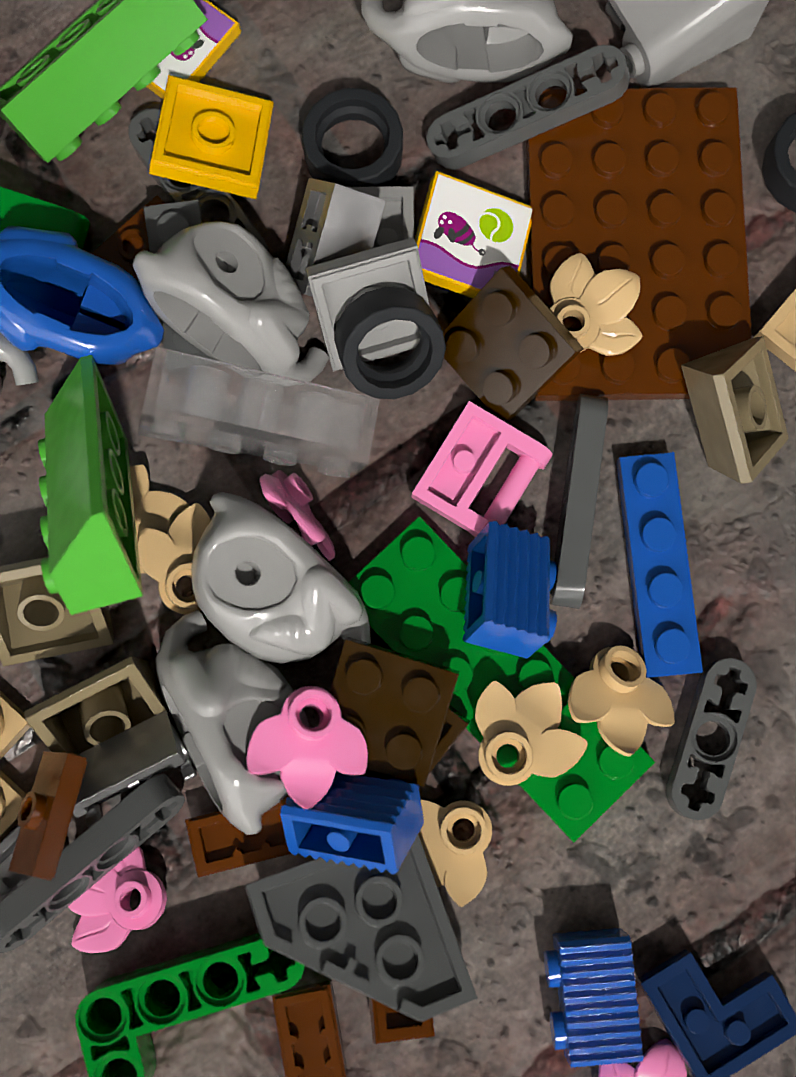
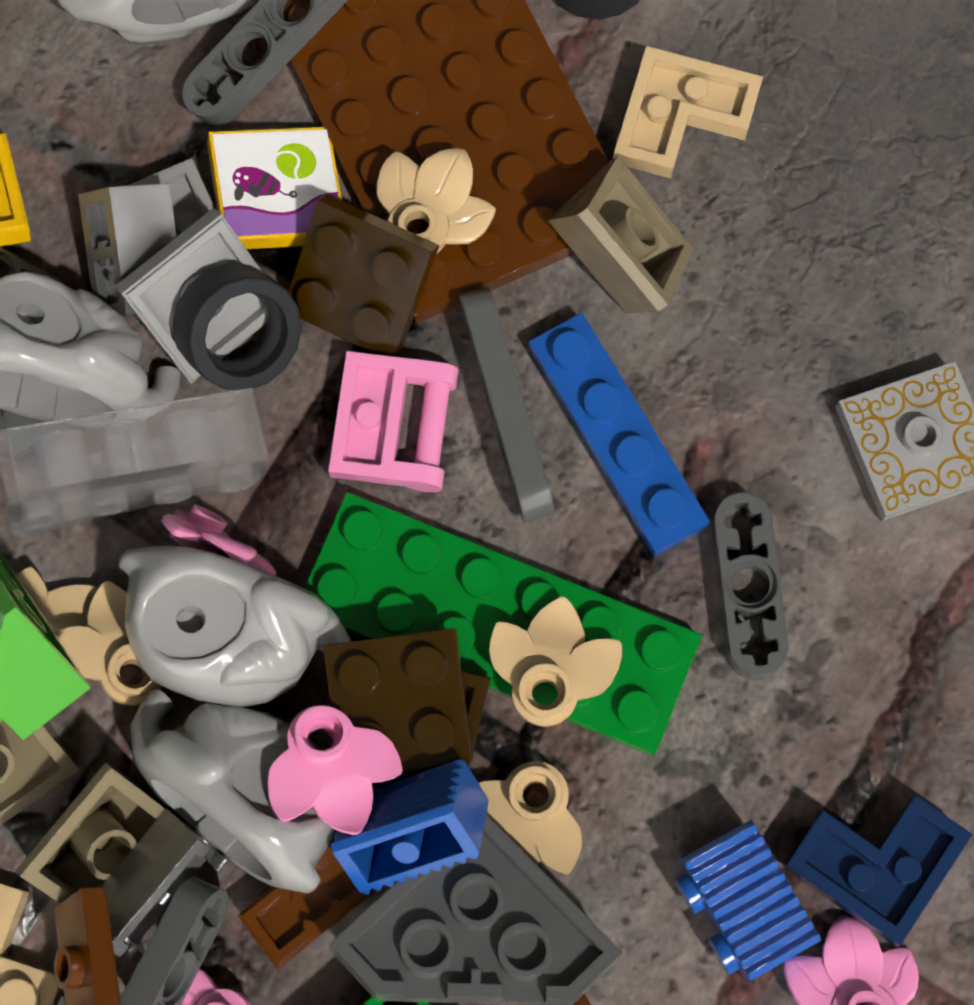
camera: 20 degrees left, 5 degrees down
black tyre [302,88,403,187] -> none
blue brick [462,521,557,659] -> none
tan plate [568,646,675,756] -> none

